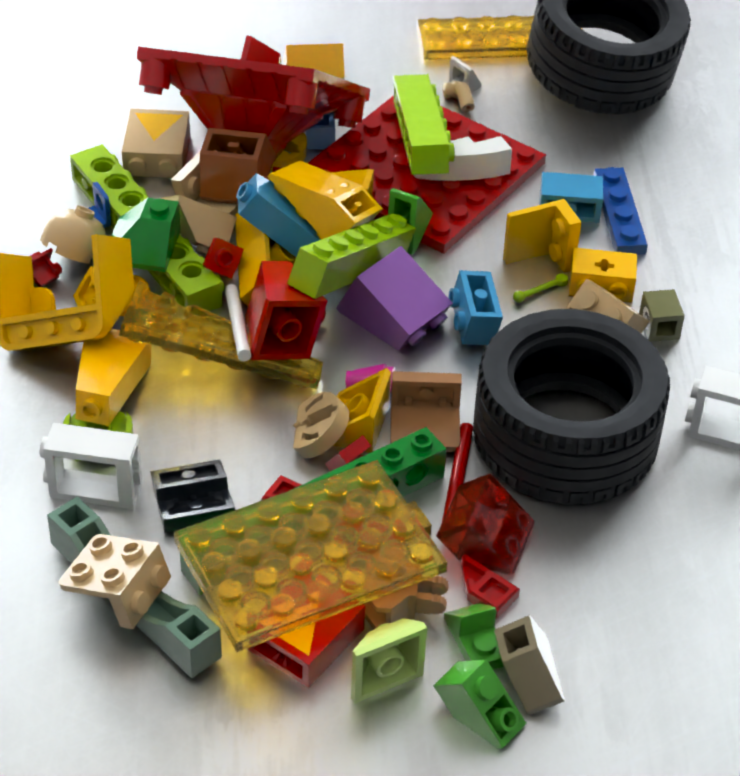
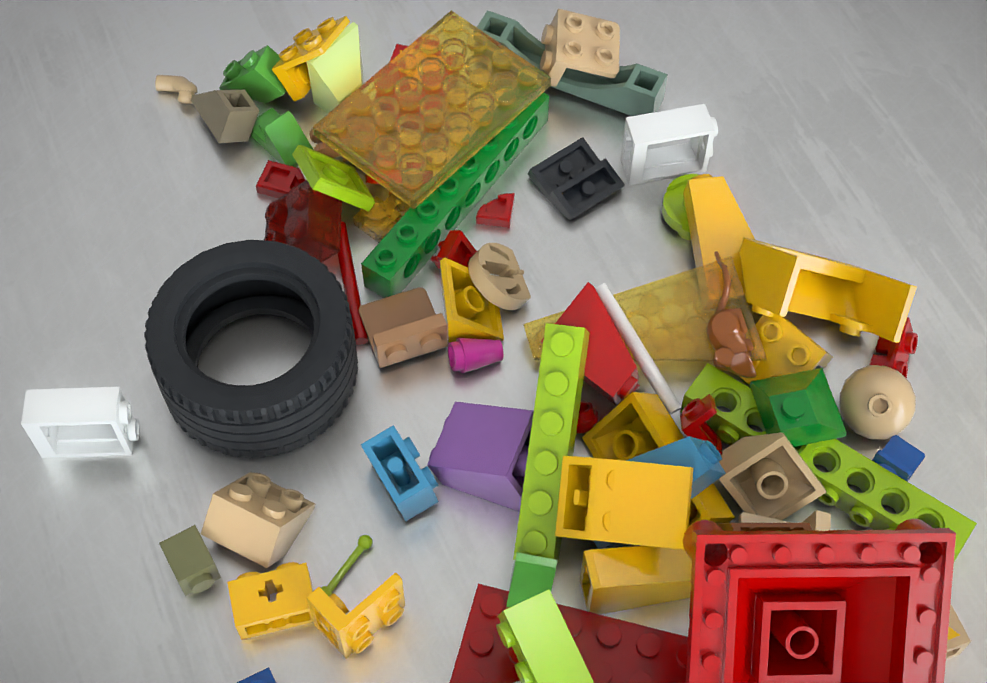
camera: 160 degrees right, 15 degrees up
none -> tan arm [155,75,198,104]
none -> yellow bracket [272,16,350,102]
none -> lime tile [292,145,375,212]
none -> dark orange animal [706,251,757,378]

